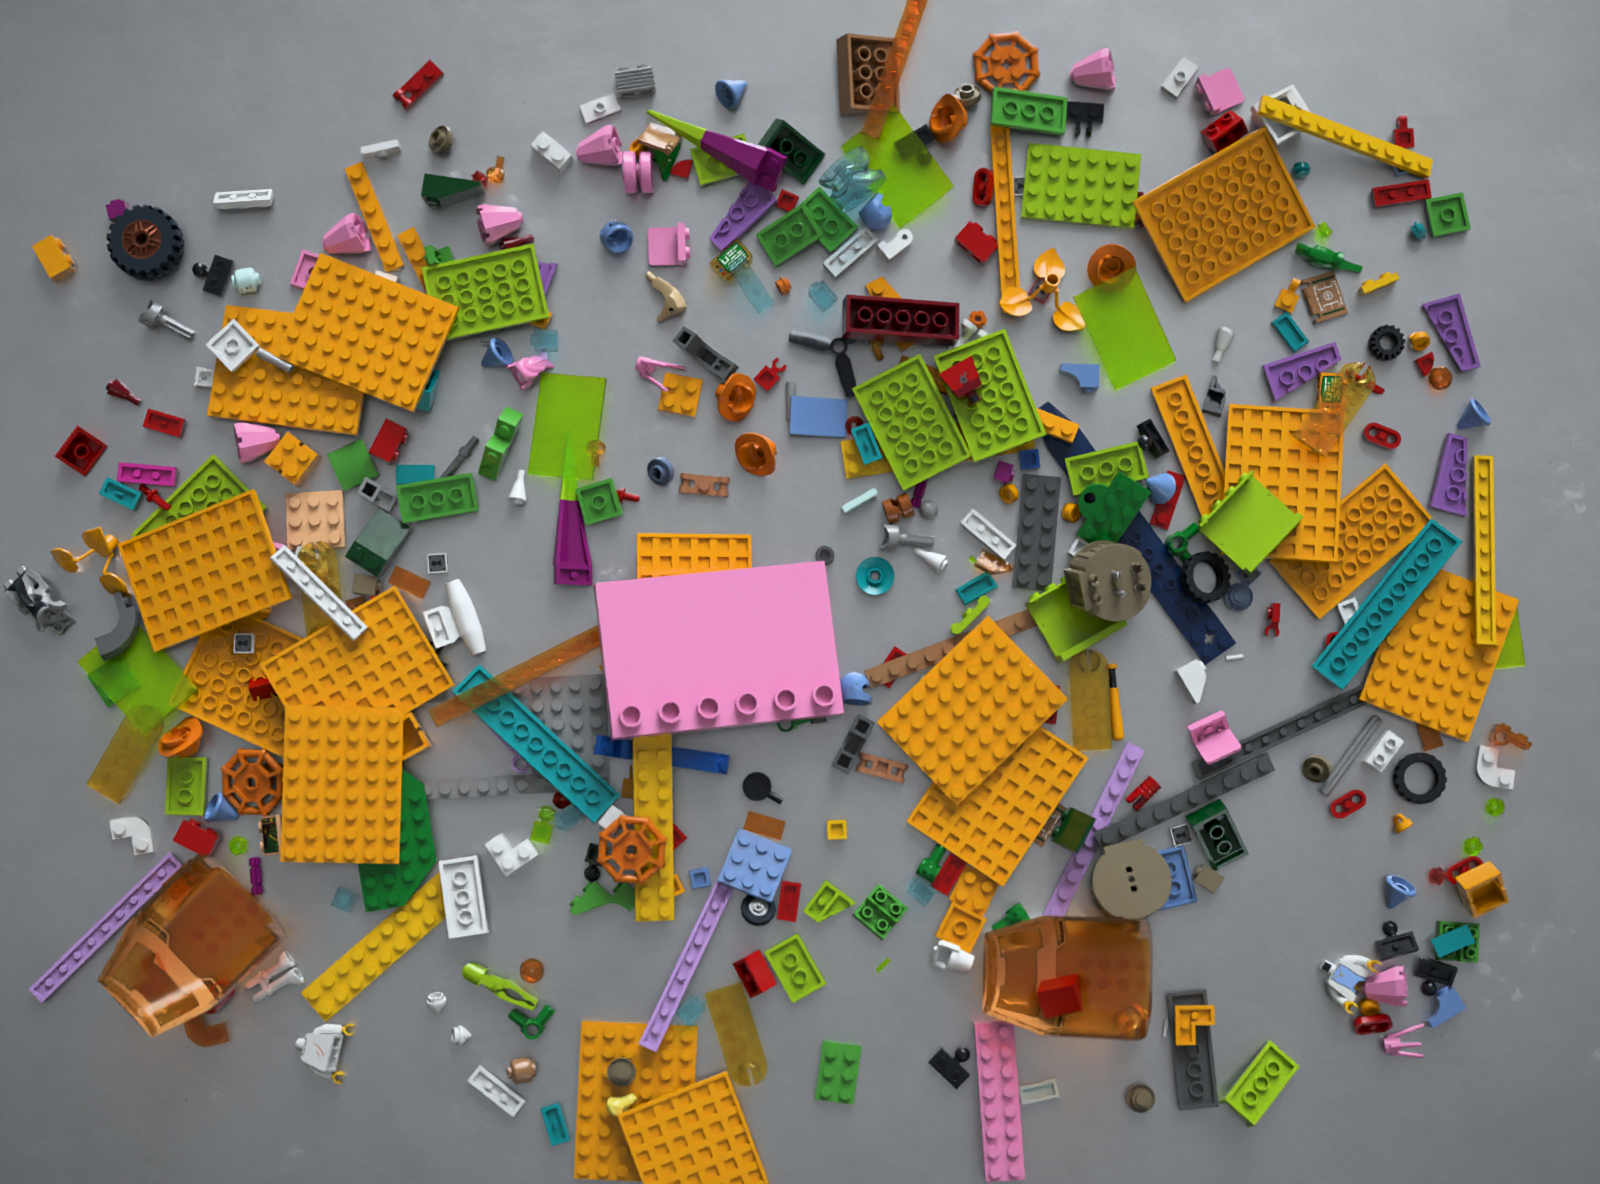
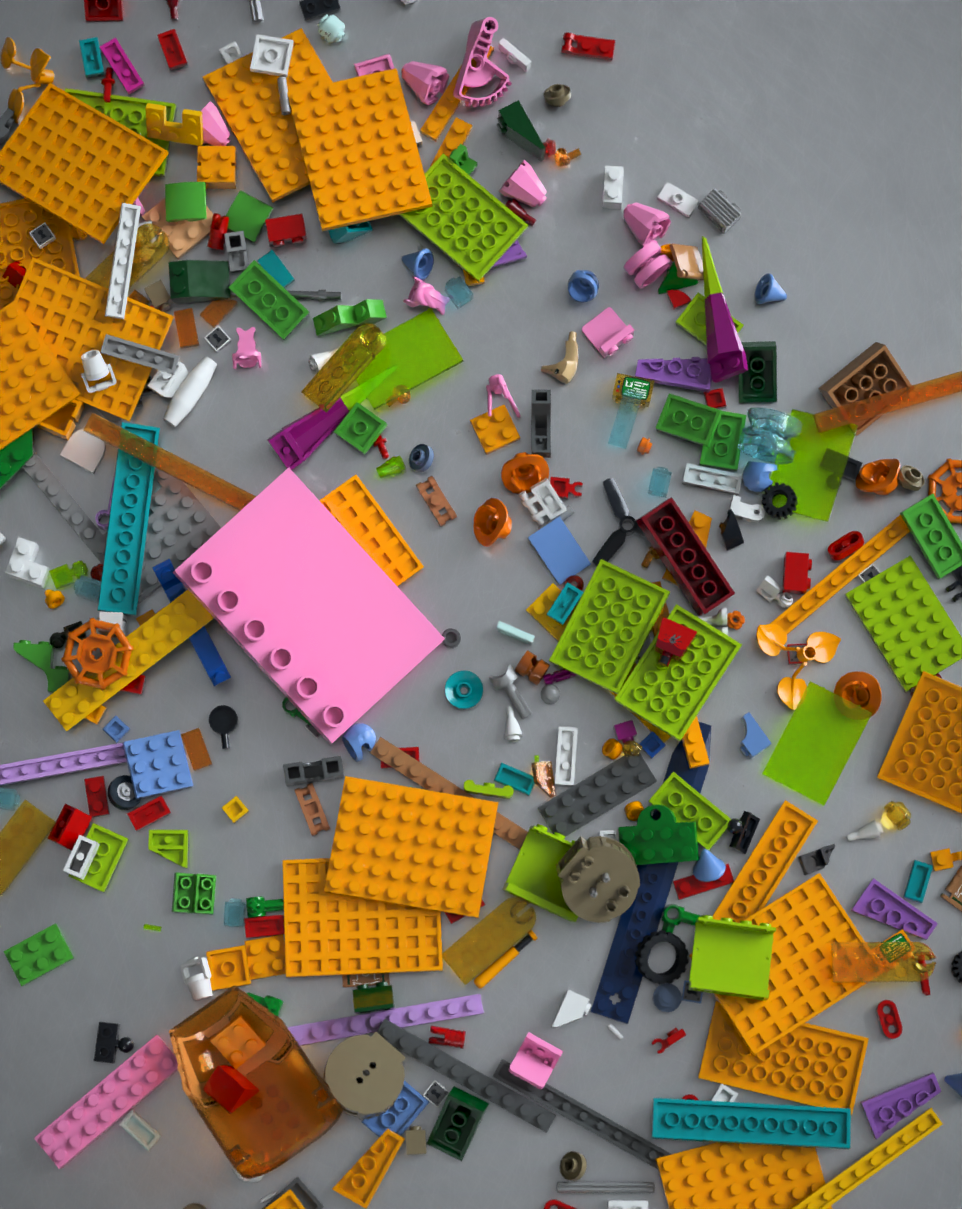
camera: 50 degrees right, 5 degrees down
none -> light orange tile [44,589,65,609]
none -> white tile [60,429,105,474]
none -> white brick [63,835,100,880]
none -> white piece [81,350,116,393]
none -> red plate [84,776,110,818]
none -> light grey plate [100,334,180,375]
none -> yellow plate [145,103,204,146]
none -> bright green slope [165,182,207,223]
none -> clear orange tile [200,300,238,328]
none -> red hinge [207,213,229,250]
none -> light orange plate [210,1014,266,1069]
none -> bright pink hair [232,327,261,369]
none -> clear yellow plate [301,323,387,413]
none -> light orange wing [332,1129,405,1209]
none -> clear neon green cone [376,455,406,478]
none -> bright pink arm [453,17,512,108]
none -> white plate [519,478,567,526]
none -> clear yellow piece [623,740,642,757]
none -> black slope [719,509,744,551]
none -> white plate [756,576,793,608]
none -> black tyre [762,483,798,520]
none -> clear yellow head [883,801,912,831]

